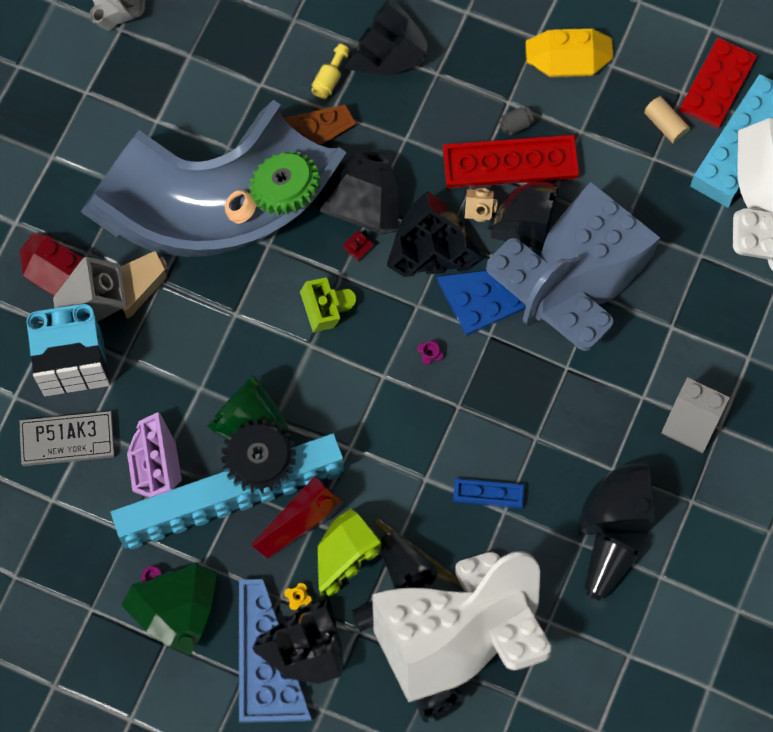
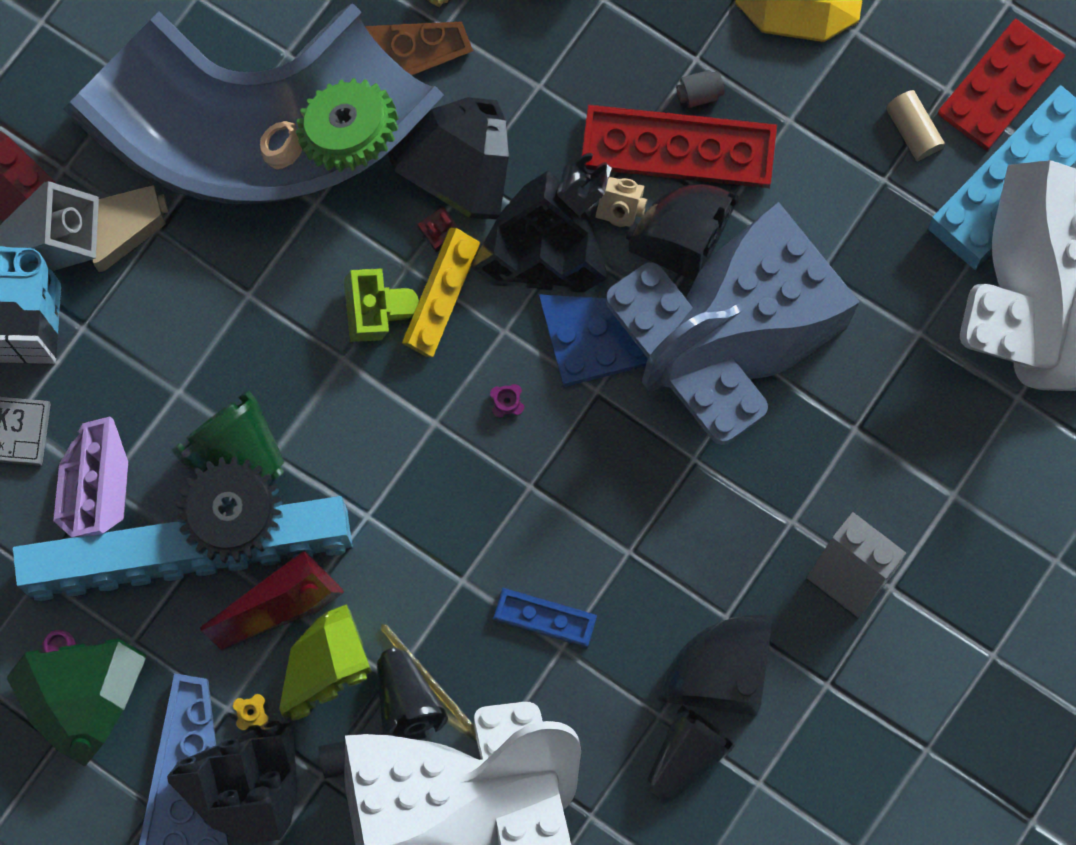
camera: 15 degrees right, 5 degrees up
none -> yellow plate [402,228,480,357]
none -> black hinge [556,153,611,216]

